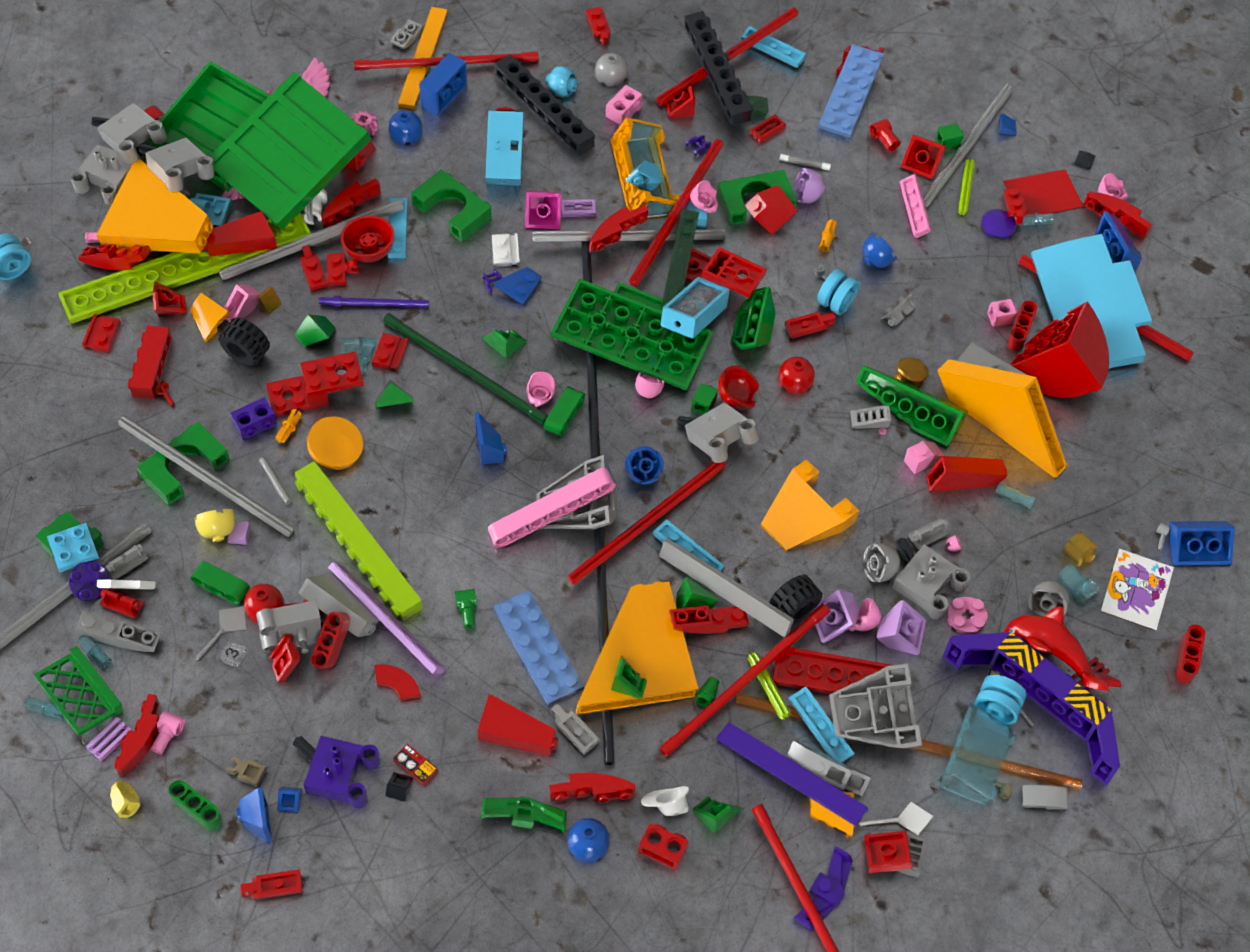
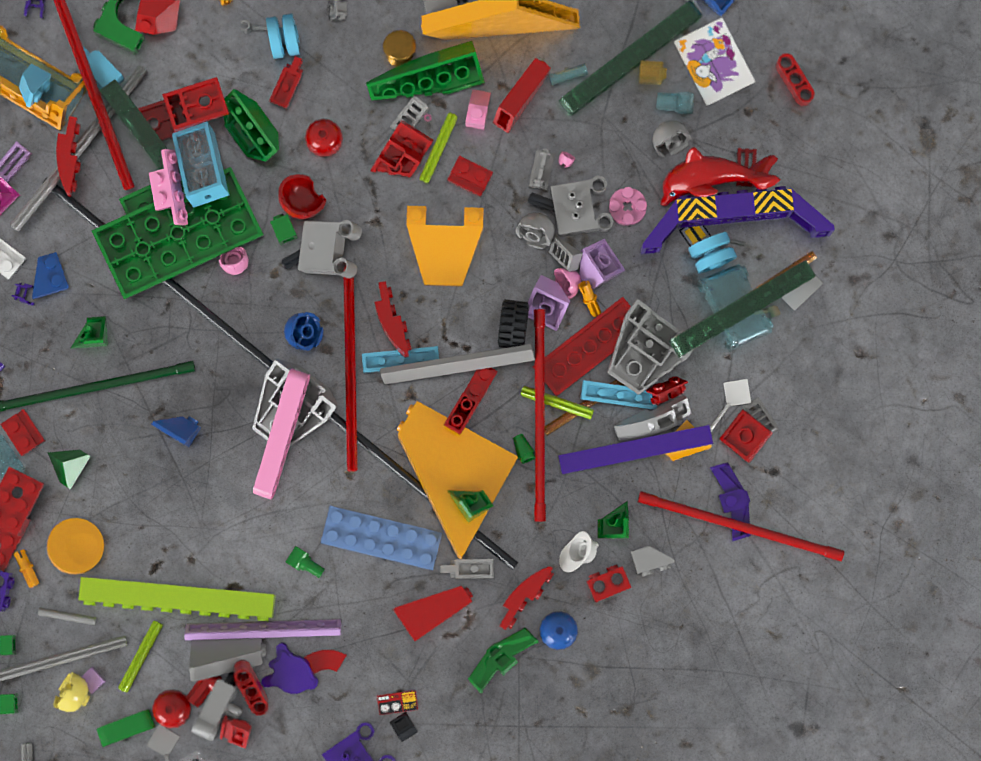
camera: 45 degrees left, 25 degrees up
bright pink hair [526,371,555,407] -> none
green beam [543,386,585,437] -> none
green slope [676,576,718,609] -> none
bright pink hair [690,180,718,213] -> none
none -> lime axle [118,621,163,692]
none -> bright pink bracket [149,149,188,225]
none -> dark purple tile [261,642,319,694]
none -> red slope [370,120,433,177]
none -> red slope [374,281,411,357]
none -> lime axle [419,112,457,183]
none -> red plate [447,155,493,197]
none -> light grey slope [549,235,583,272]
none -> clear green beam [559,0,703,116]
none -> light orange axle [578,280,601,317]
none -> light grey slope [630,546,675,577]
none -> red hinge [646,376,688,405]
none -> clear green beam [668,260,816,358]

